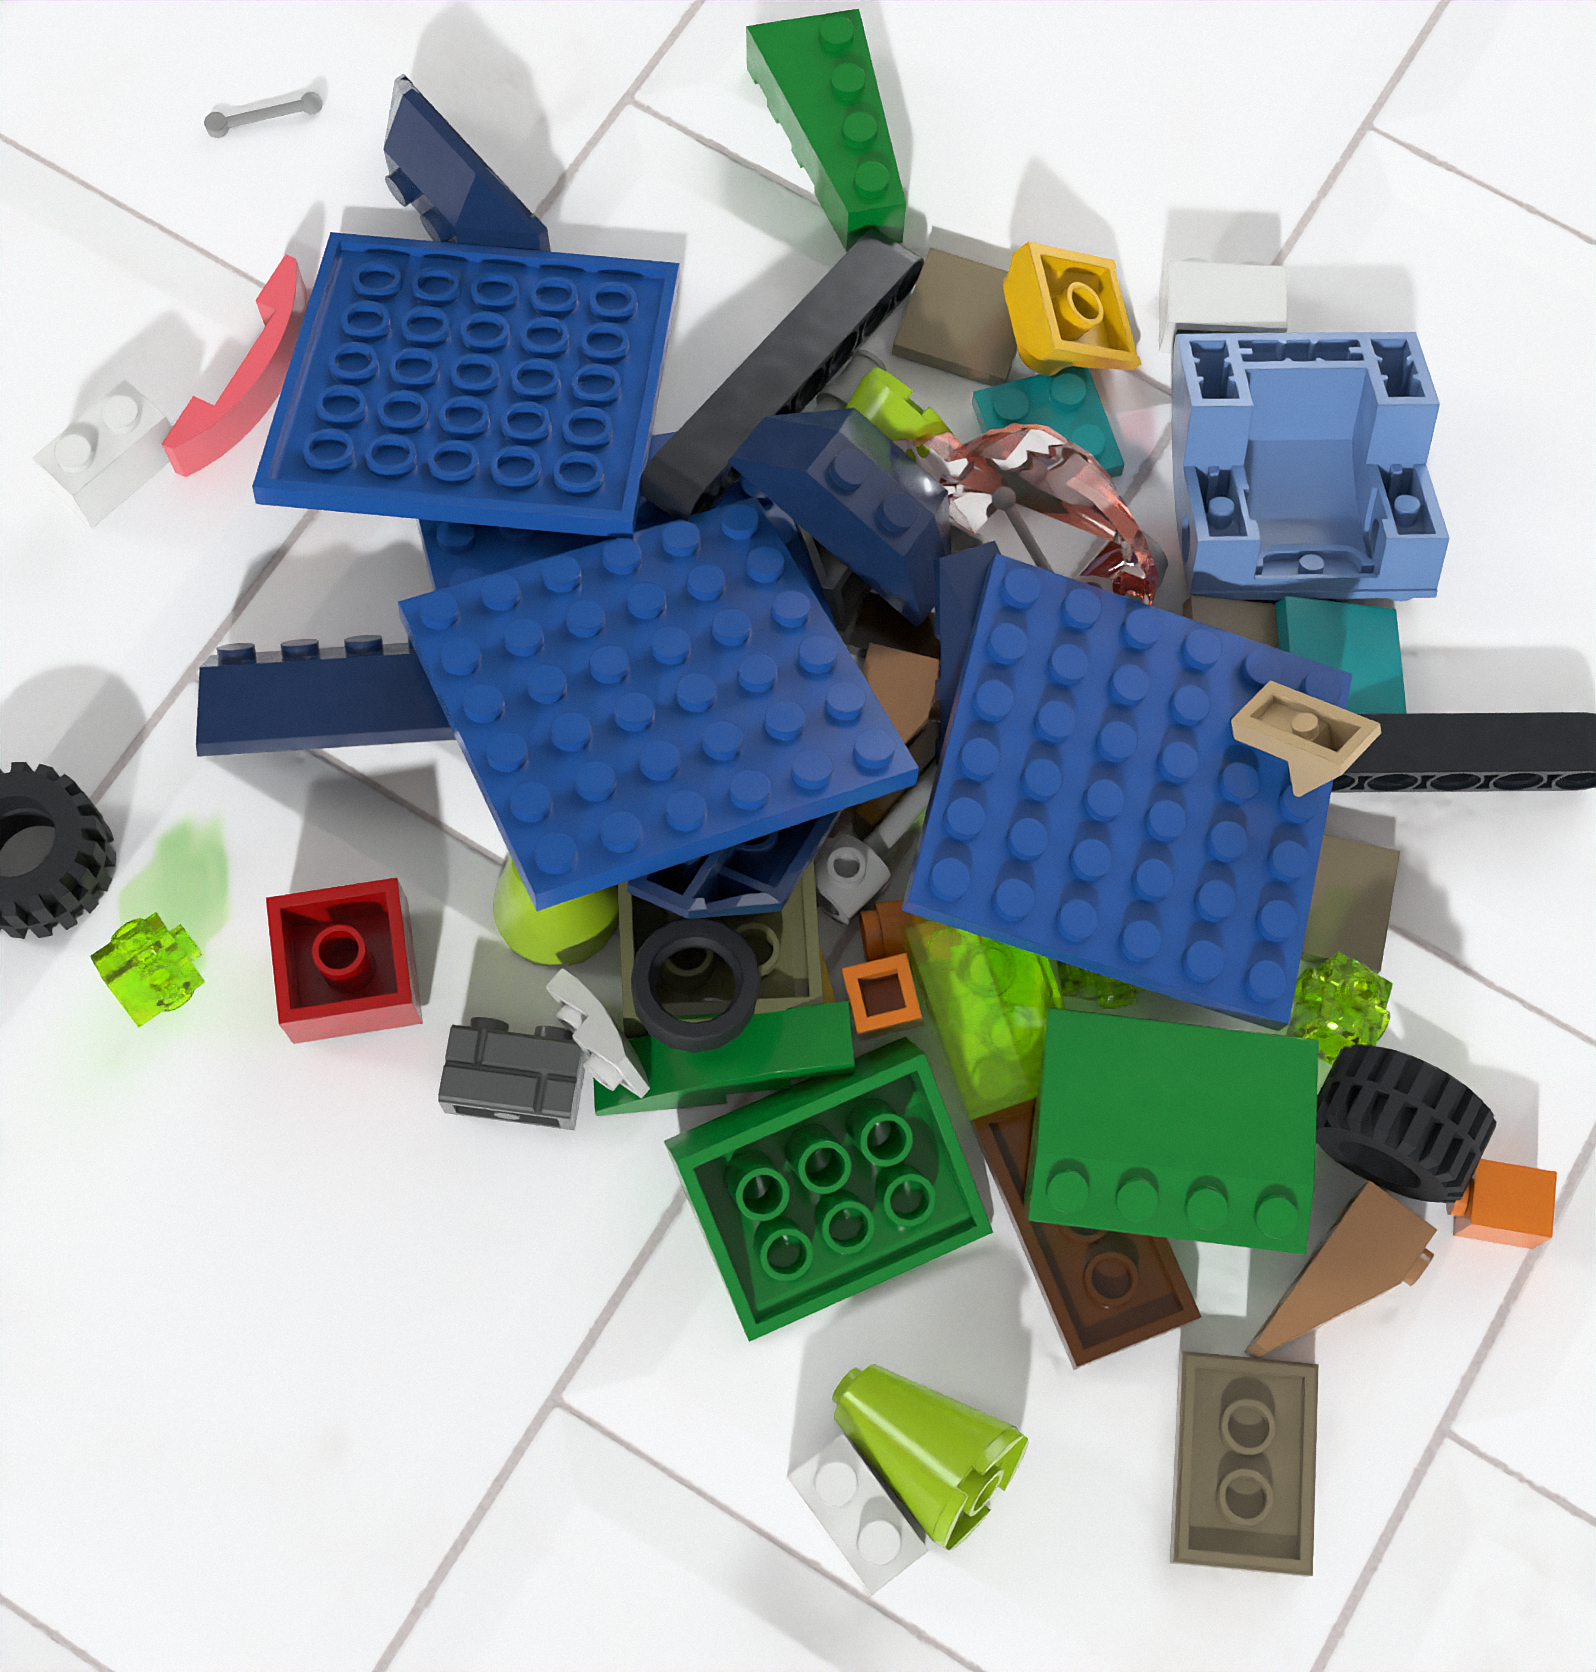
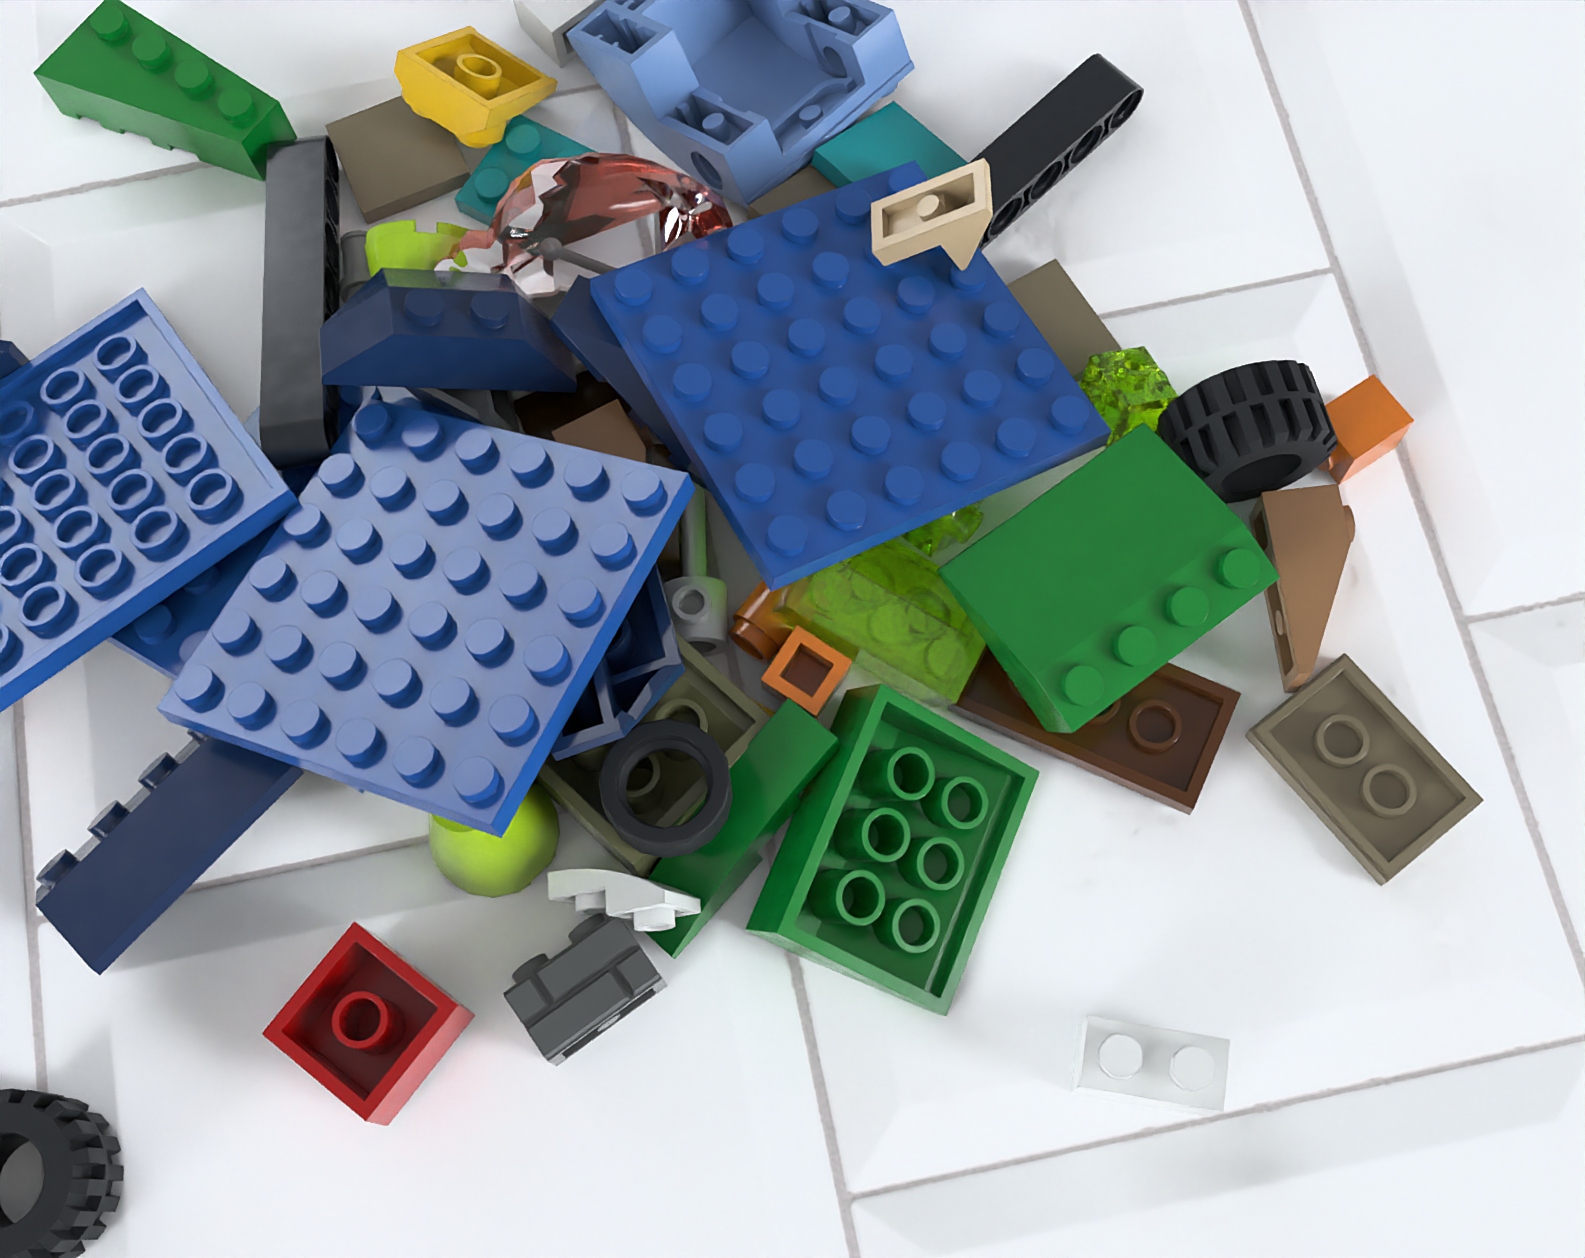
camera: 35 degrees left, 0 degrees up
clear neon green brick [90,912,206,1028] -> none
lime cone [832,1364,1029,1551] -> none

